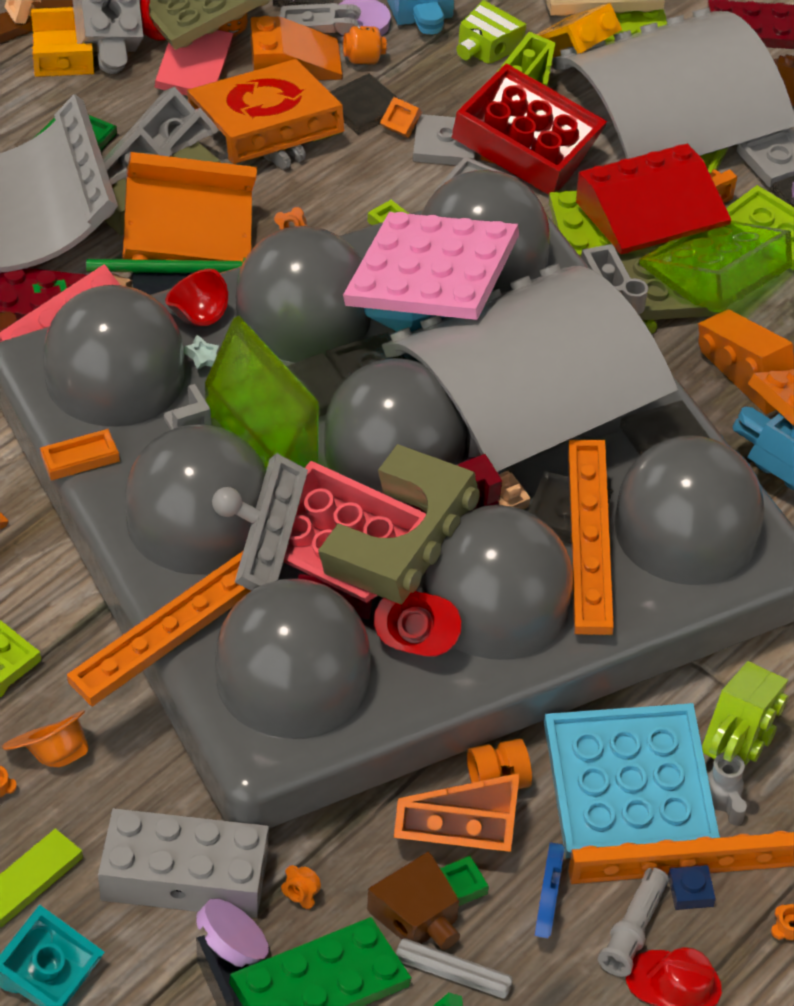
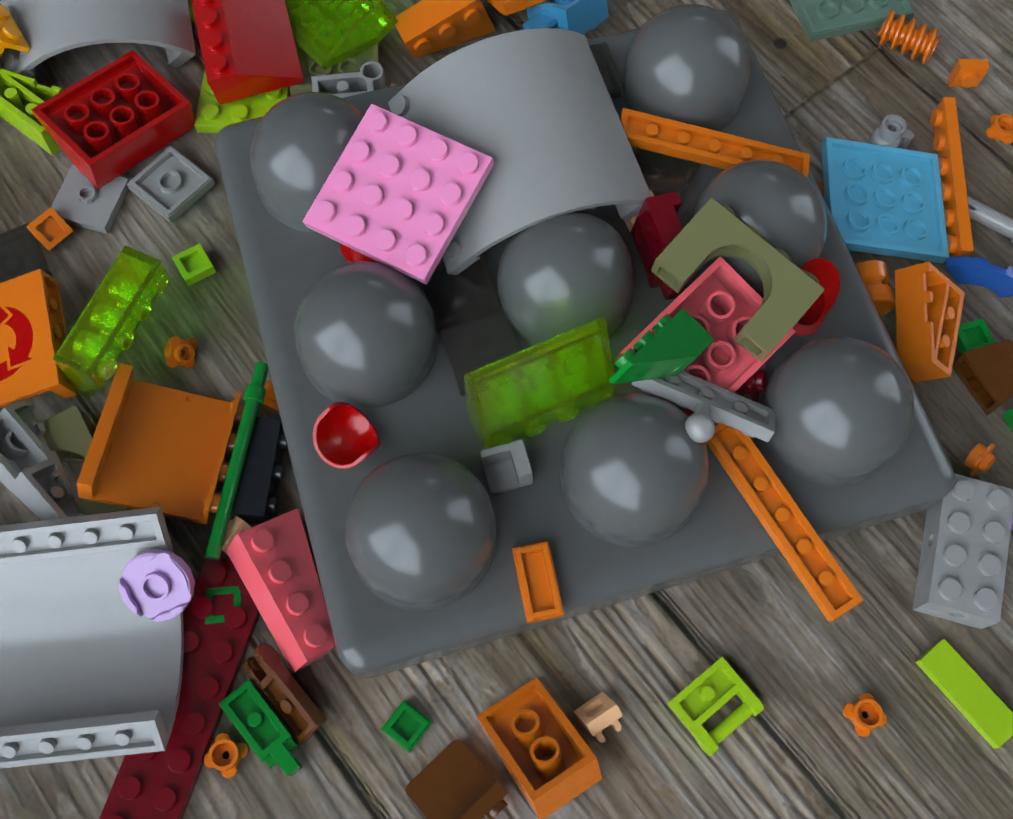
camera: 80 degrees left, 20 degrees up
orange piece [2,710,89,767] -> none
light aqua piece [184,335,222,369] -> none
dark blue plate [668,865,716,910] -> none
lime brick [702,661,789,766] -> none
none -> clear neon green slope [53,245,169,398]
none -> lavender tile [119,548,195,622]
none -> green slope [608,308,714,385]

